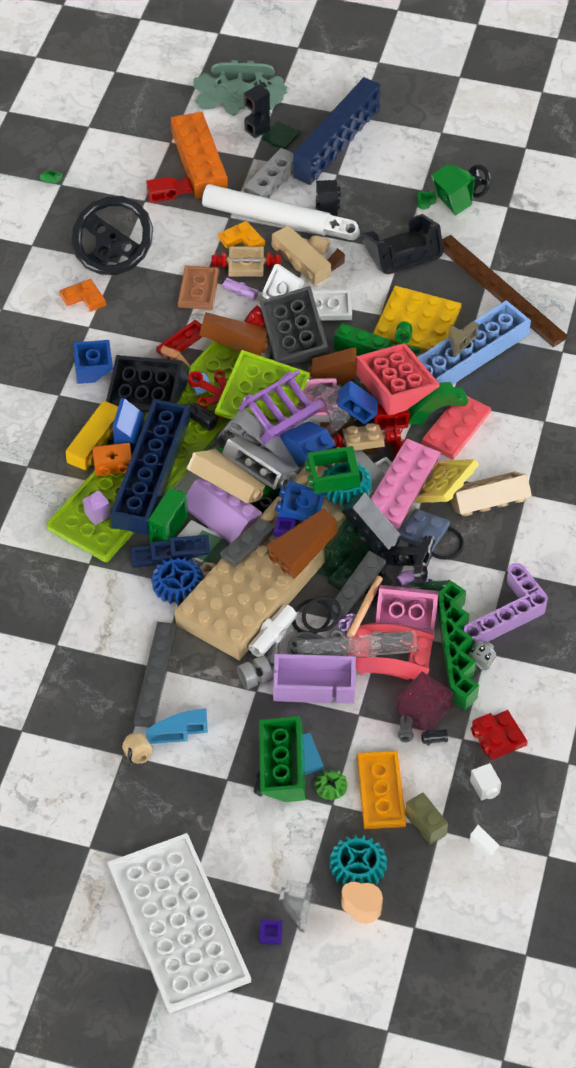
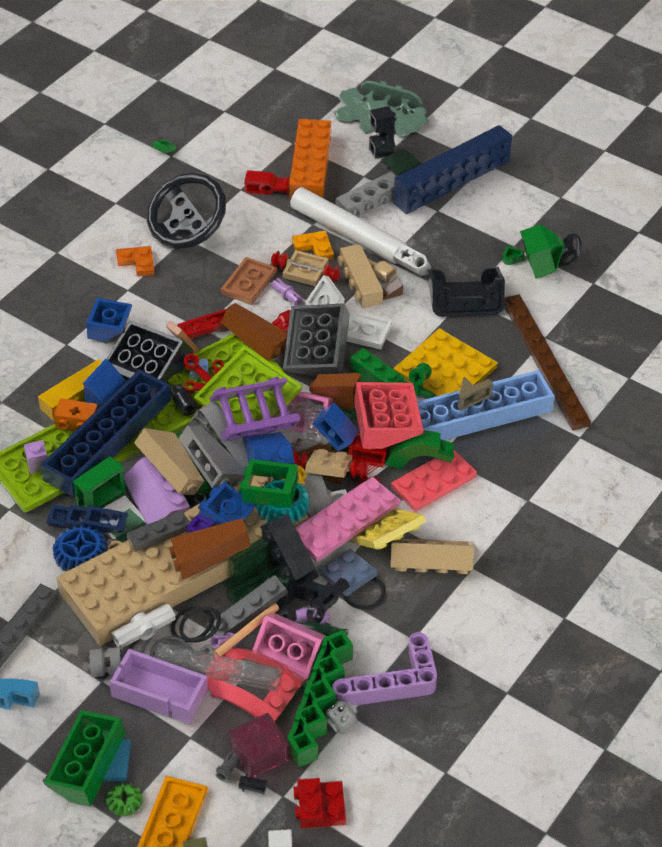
camera: 20 degrees right, 5 degrees down
black brick [316,180,341,216] -> none

